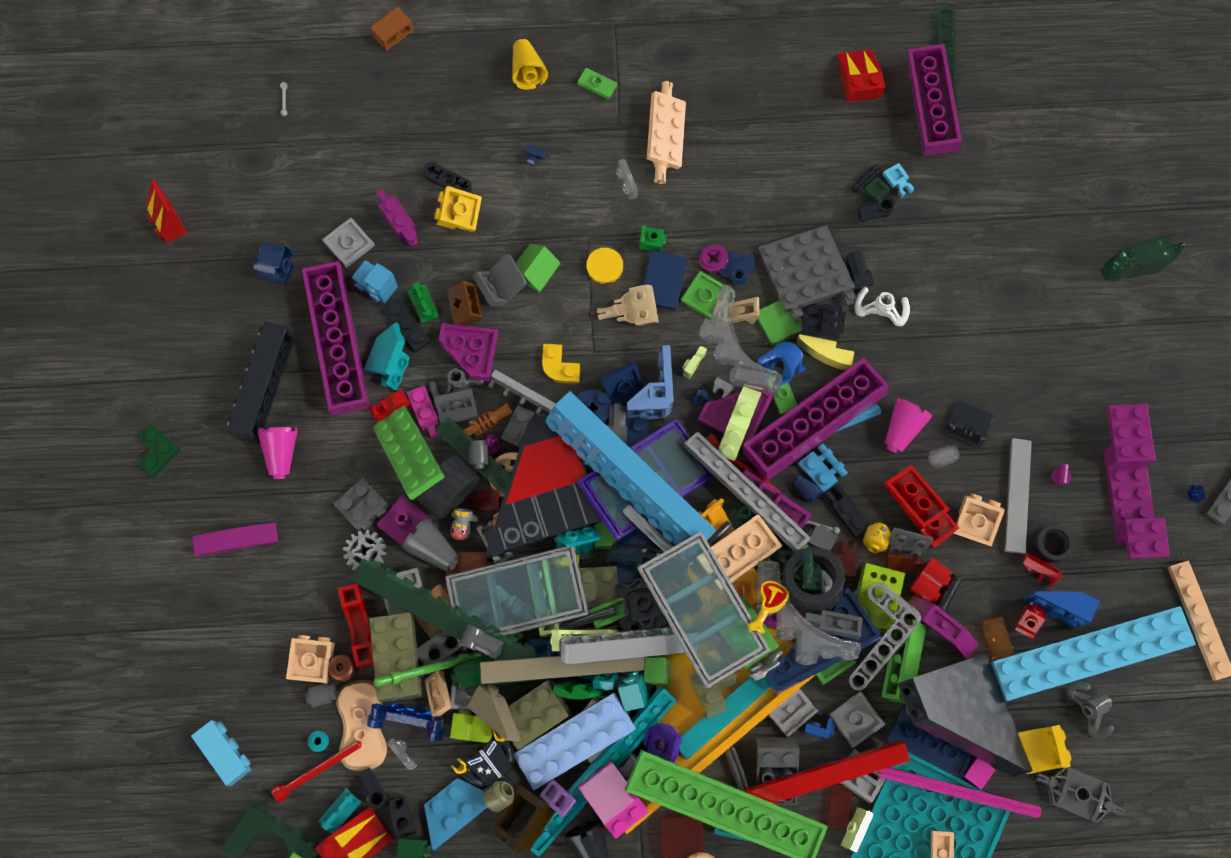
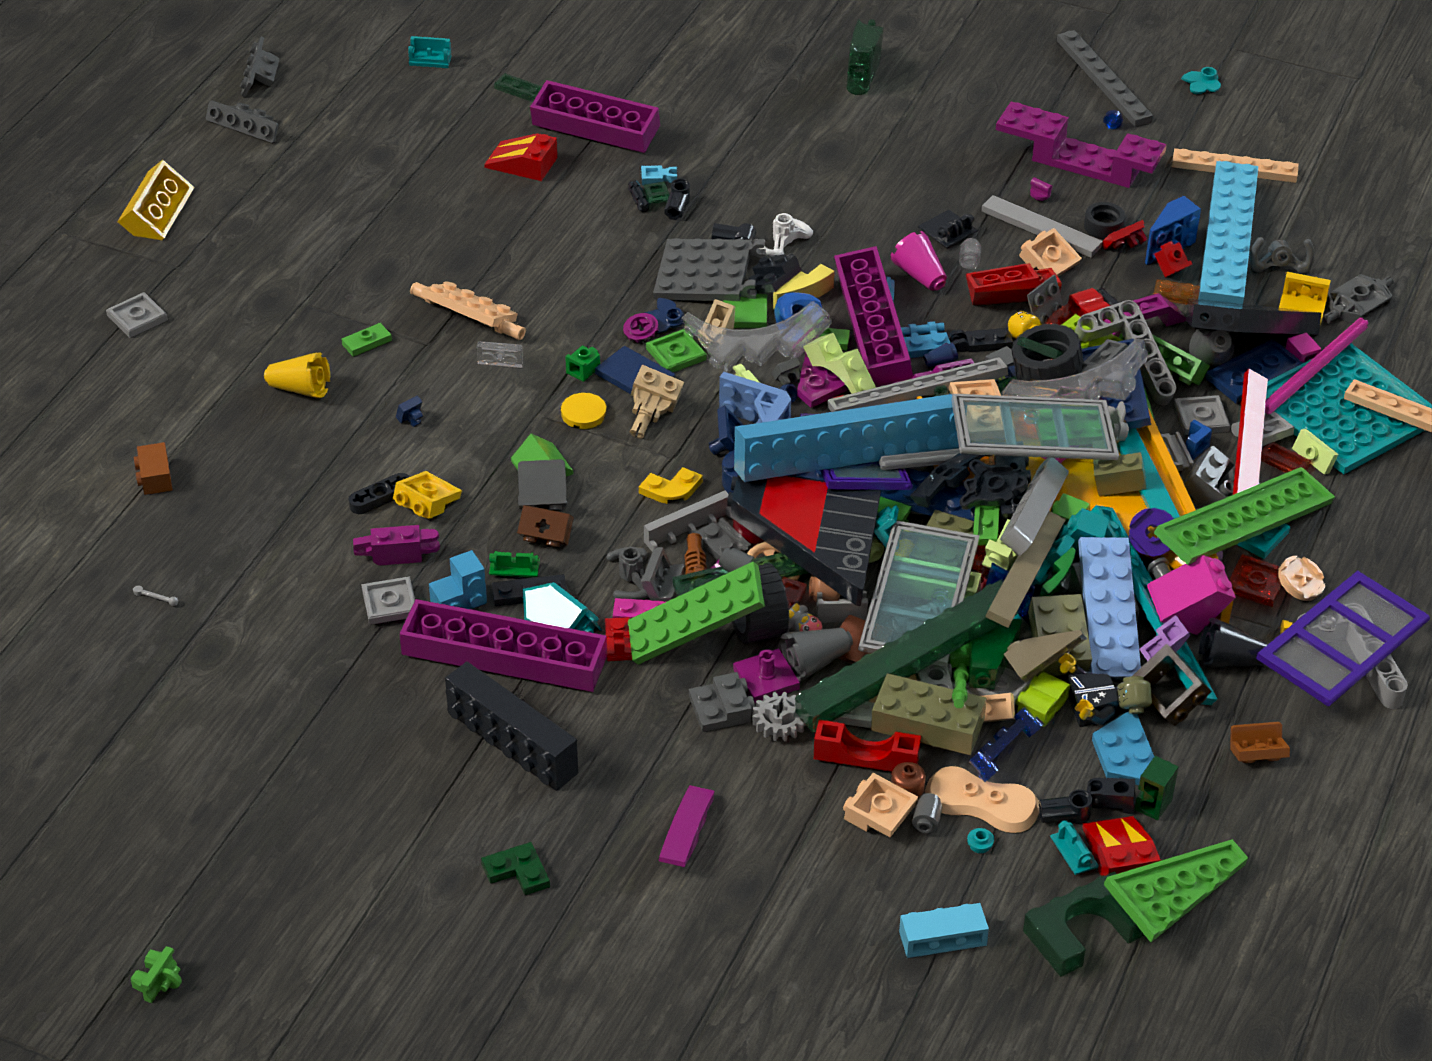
camera: 60 degrees left, 30 degrees down
red slope [146,180,187,243] -> none
dark blue brick [254,243,295,284] -> none
dark pink cone [258,427,297,479] -> none
red piece [271,741,362,803] -> none
clear plate [386,738,417,771] -> none
magenta plate [439,323,498,381] -> none
dark grey piece [459,624,504,659] -> none
black bar [559,606,617,630] -> none
yellow piece [747,581,789,634] -> none

